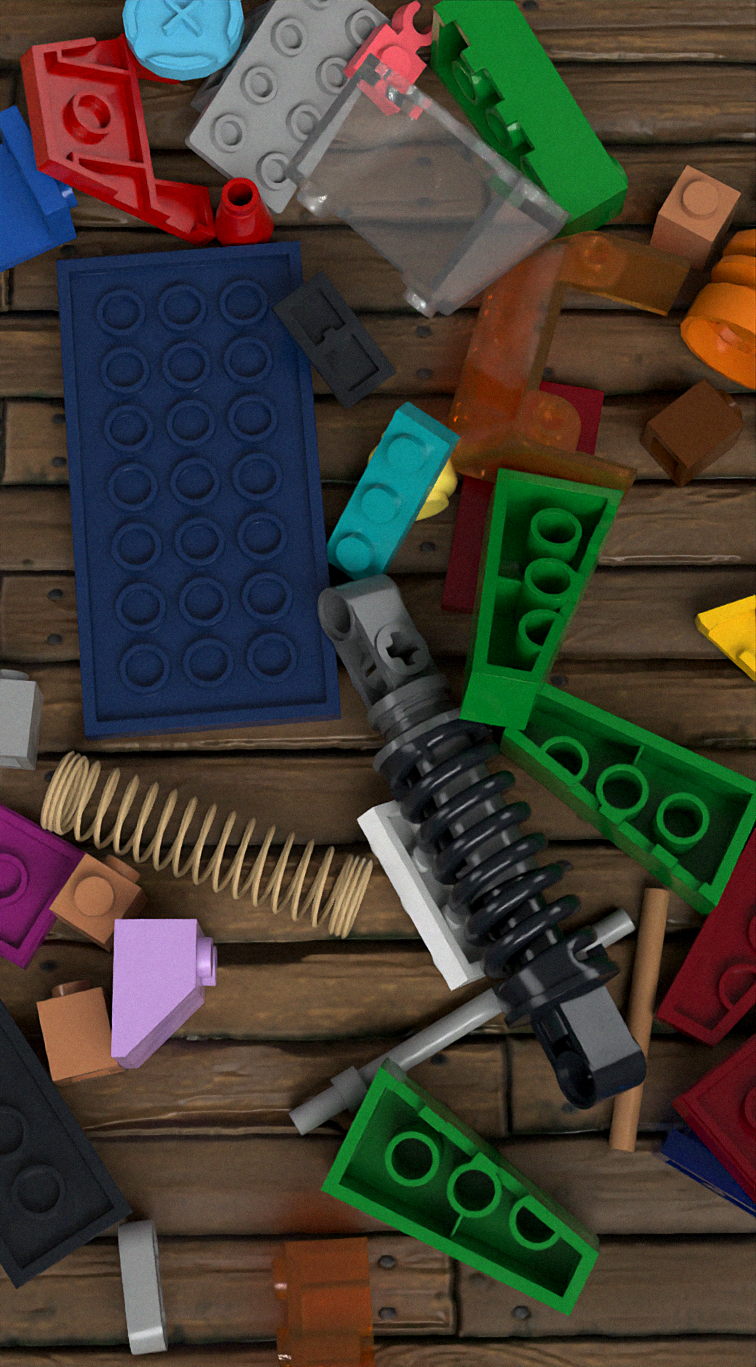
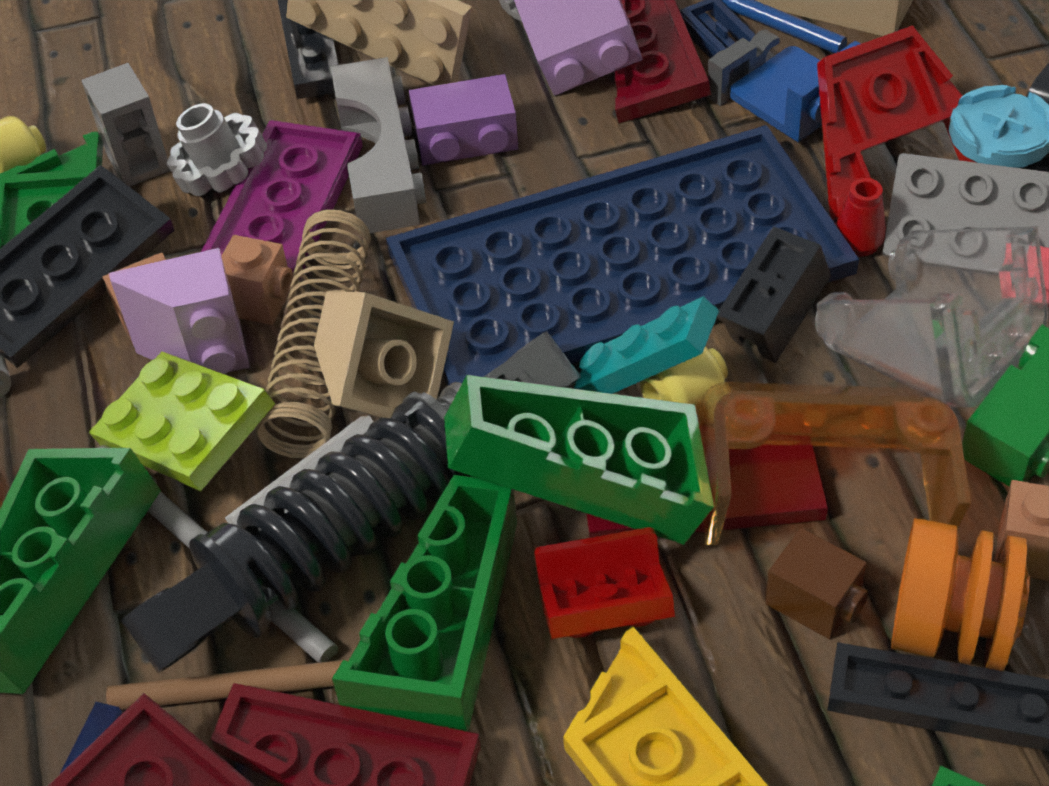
camera: 80 degrees right, 25 degrees down
none -> lime plate [89,351,275,491]
none -> tan slope [314,291,454,418]
none -> red bracket [534,527,675,639]

